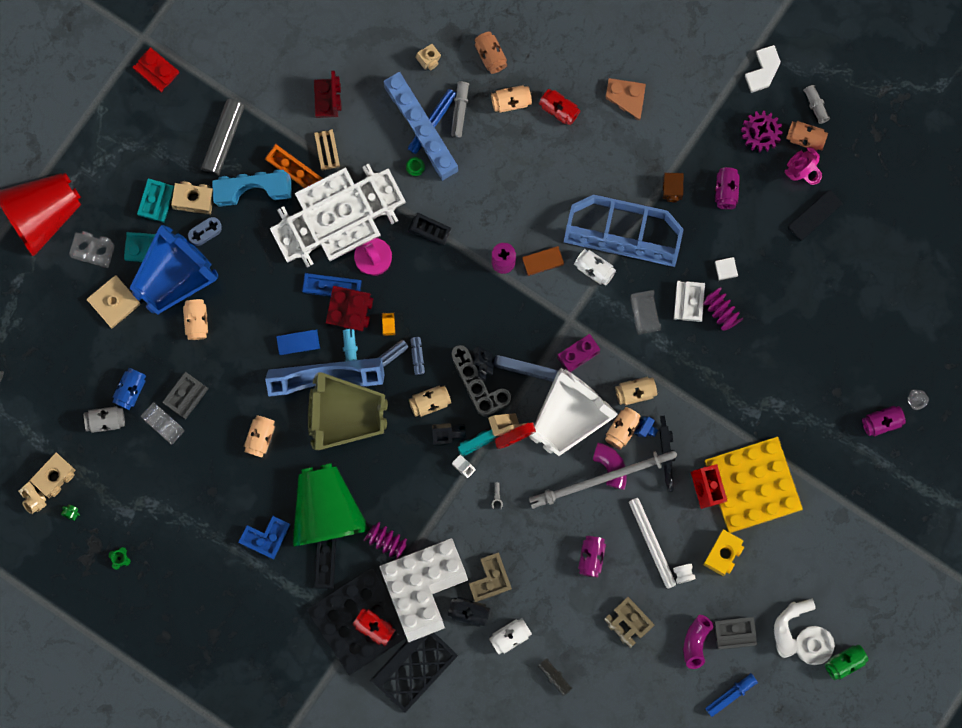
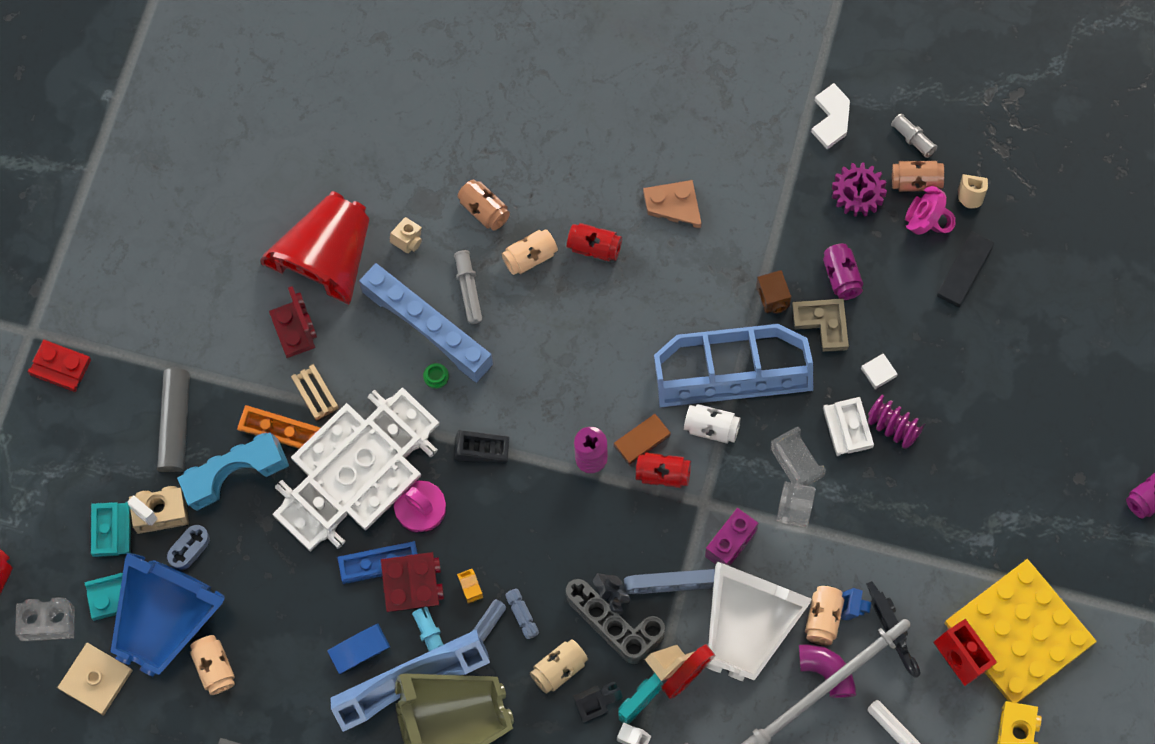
camera: 15 degrees left, 10 degrees down
blue axle [408,89,456,154] -> none
tan piece [615,376,657,406] -> none
none -> white tile [128,496,157,526]
none -> red cone [260,191,369,305]
none -> red piece [636,453,691,488]
none -> clear panel [777,481,815,528]
none -> dark tan plate [792,299,849,352]
none -> tan plate [958,174,988,208]

